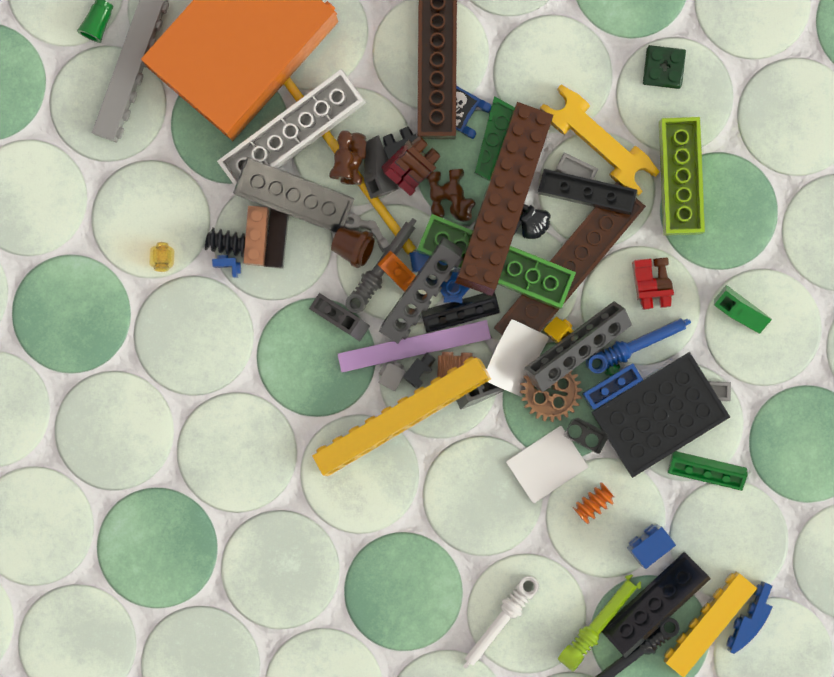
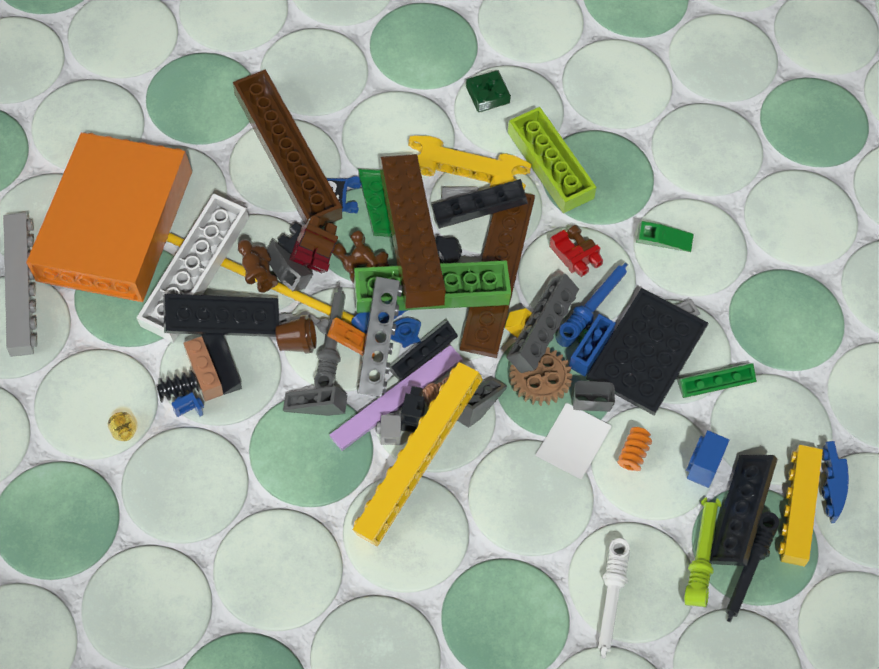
camera: 30 degrees left, 25 degrees down
white sticker [487,319,550,397] -> none

